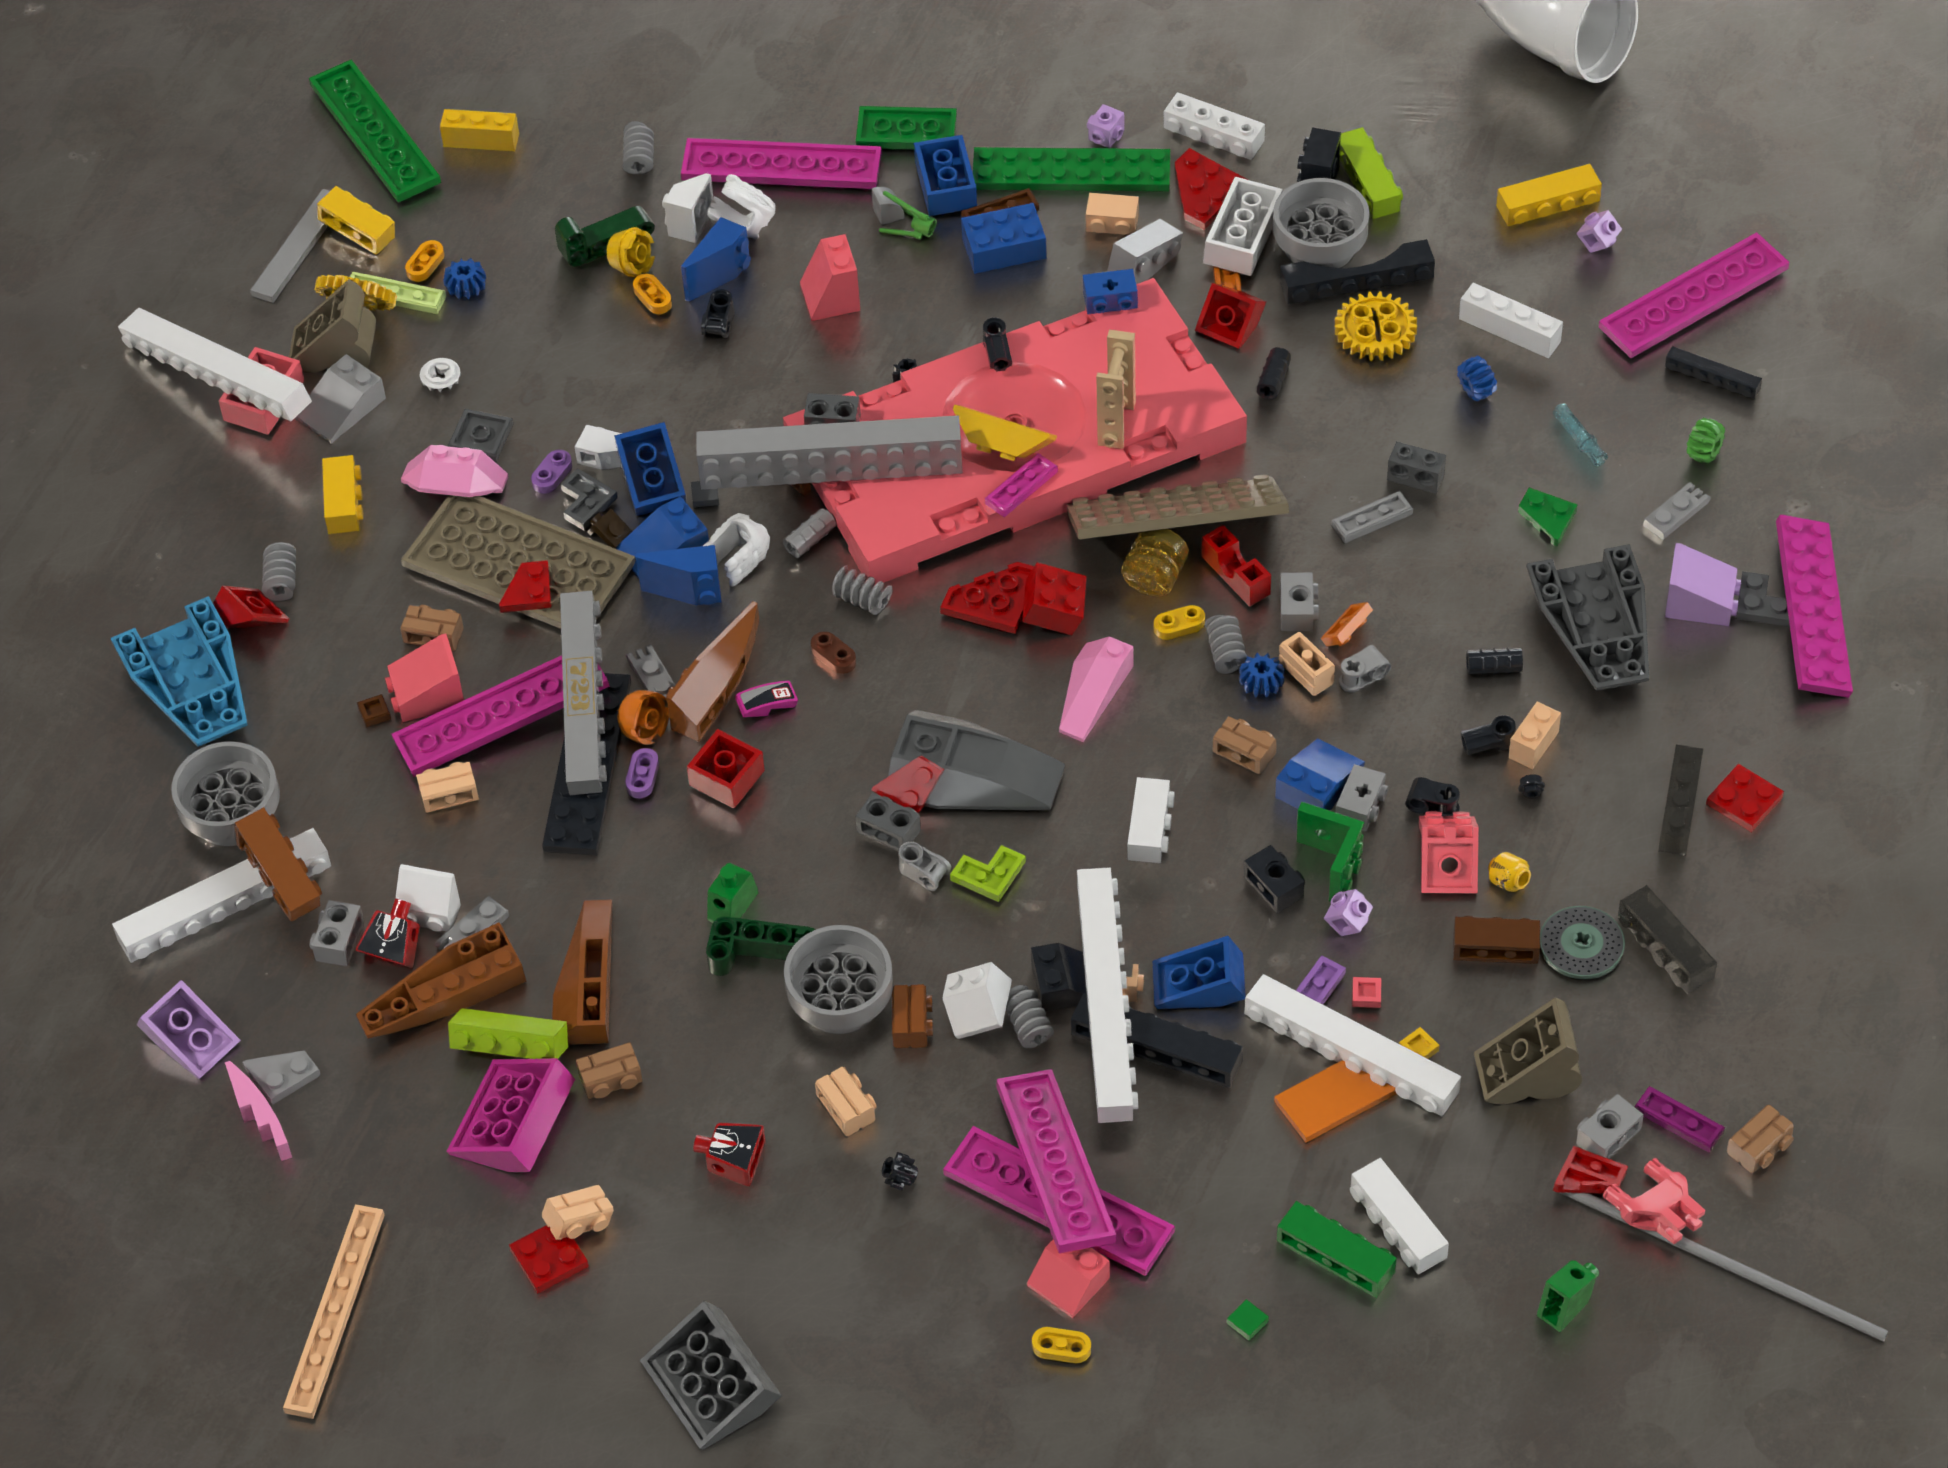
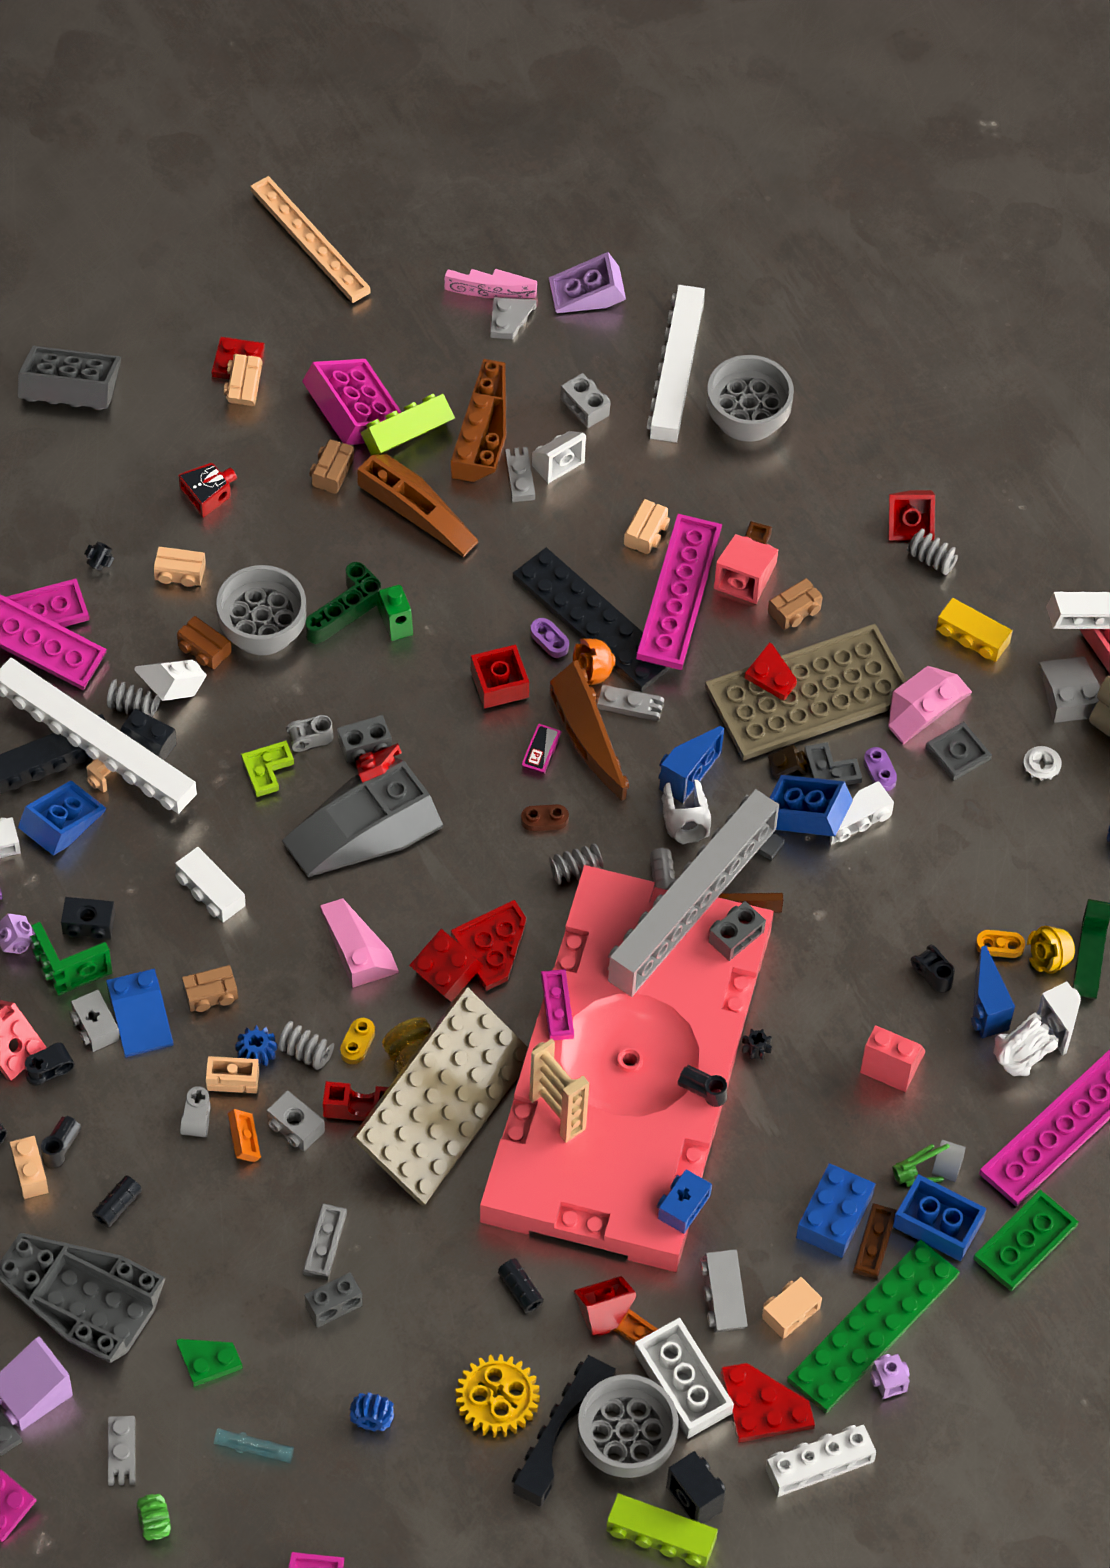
camera: 125 degrees right, 5 degrees up
dark azure wedge [110,596,248,747] -> none
dark orange wedge [235,807,322,922] -> none
torso [356,898,420,969] -> none
light grey brick [560,591,607,795] -> none
blue slope [616,496,709,579] -> none
yellow wedge [953,404,1057,461] -> none
white brick [1459,283,1563,358] -> none

